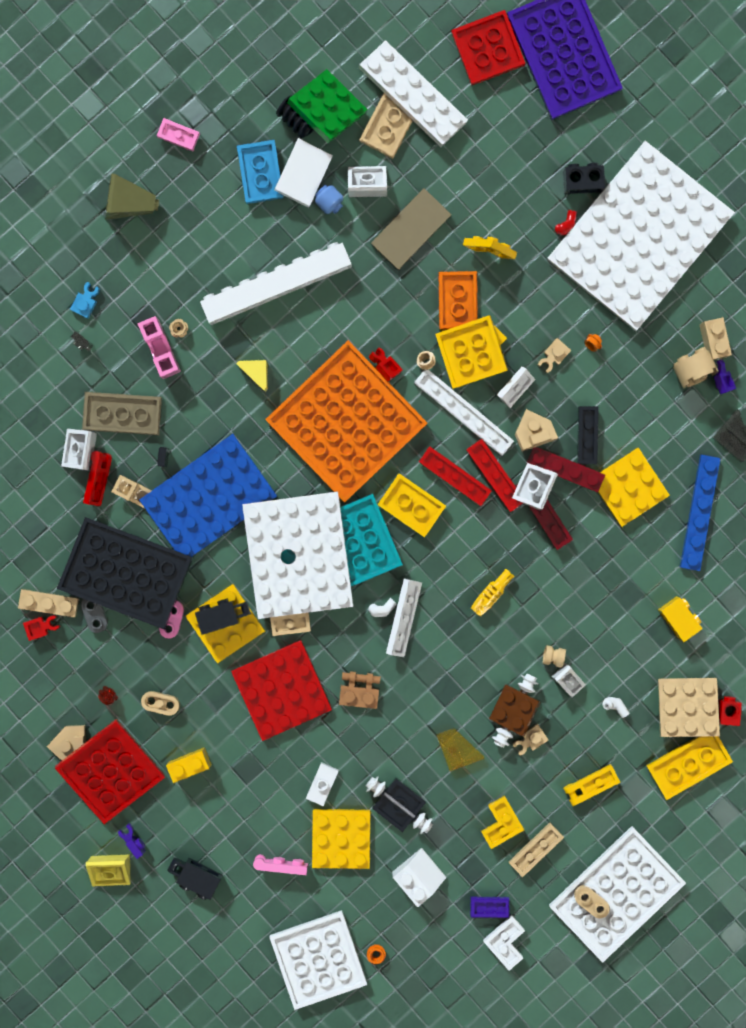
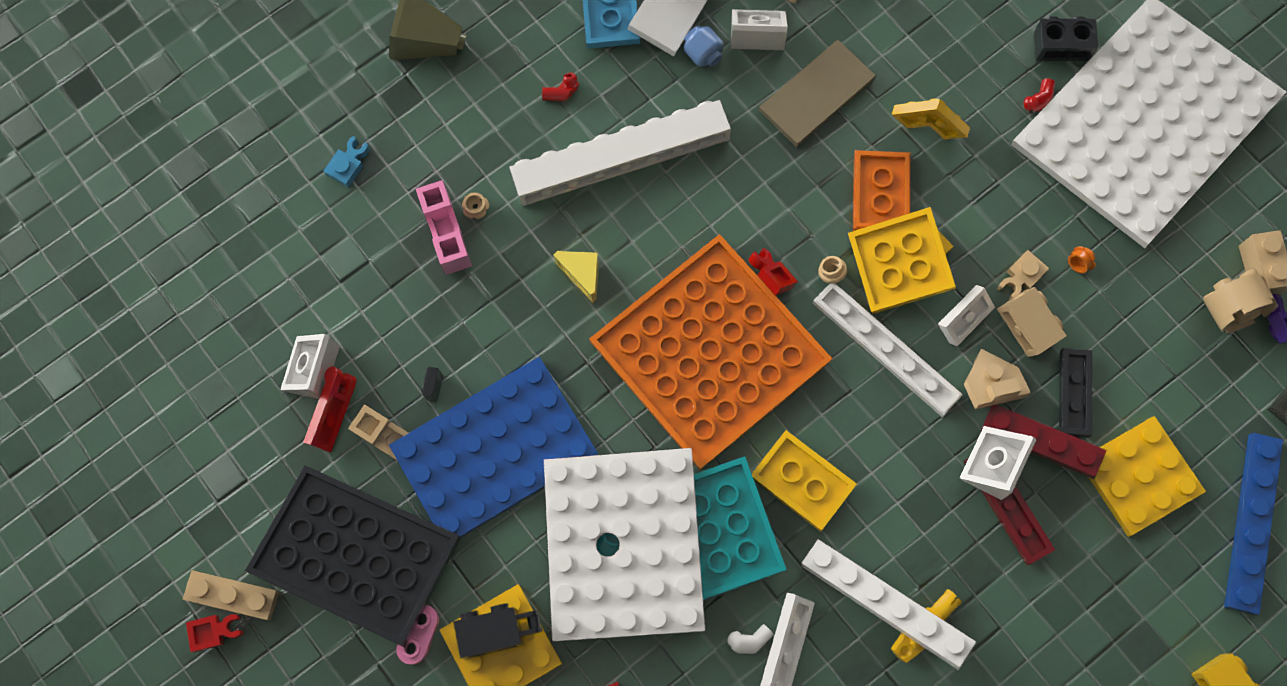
camera: 10 degrees right, 15 degrees down
clear smoke plate [71,331,94,351] -> none
dark grey plate [81,599,108,633] -> none
dark tan tile [82,392,162,435] -> none
tan plate [270,612,311,636] -> none
red plate [419,446,492,506] -> none
red plate [466,439,523,512] -> none
none -> red arm [542,73,579,101]
none -> white plate [801,539,976,670]
none -> tan brick [997,287,1066,357]

